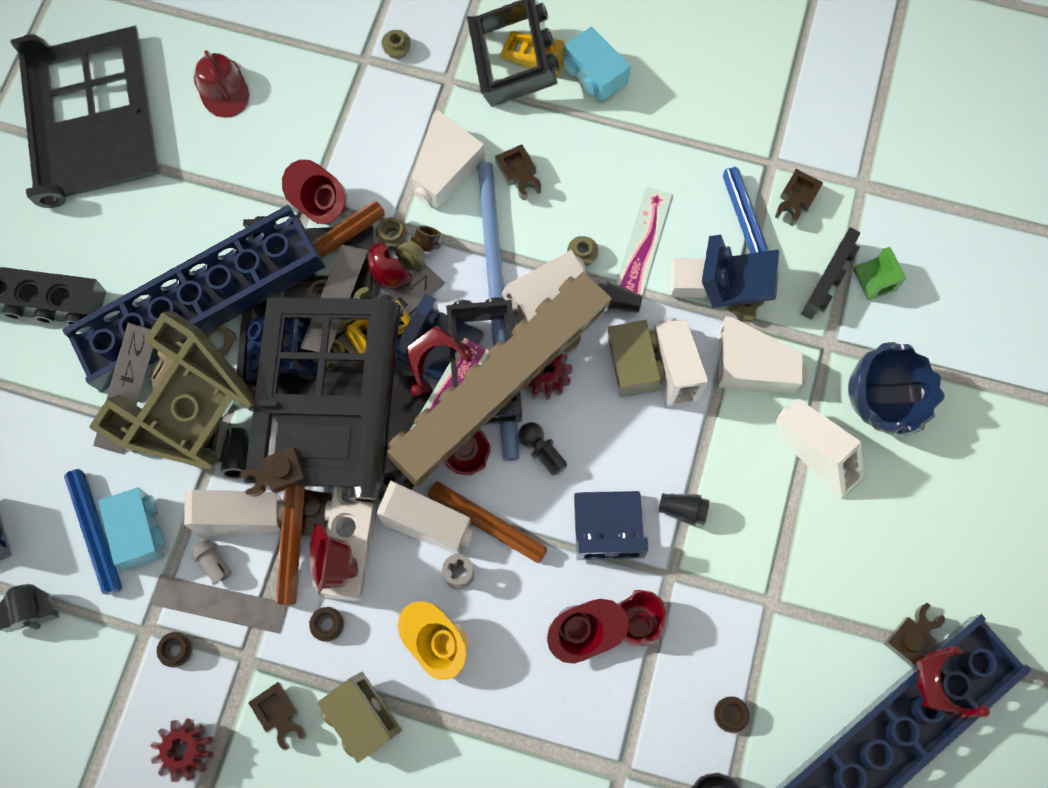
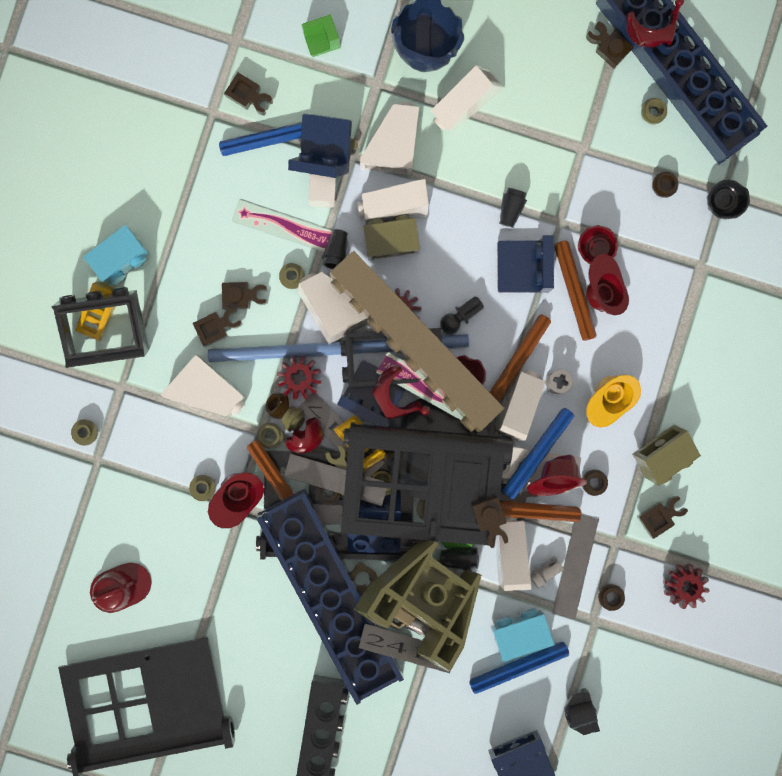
camera: 90 degrees left, 15 degrees up
black plate [801,227,861,320] -> none
none -> olive plate [189,475,216,501]
none -> dark brown plate [222,282,268,310]
none -> dark red gear [277,356,322,400]
none -> blue axle [502,408,575,499]
none -> dark orange axle [554,240,597,341]
none -> olive plate [641,98,667,125]

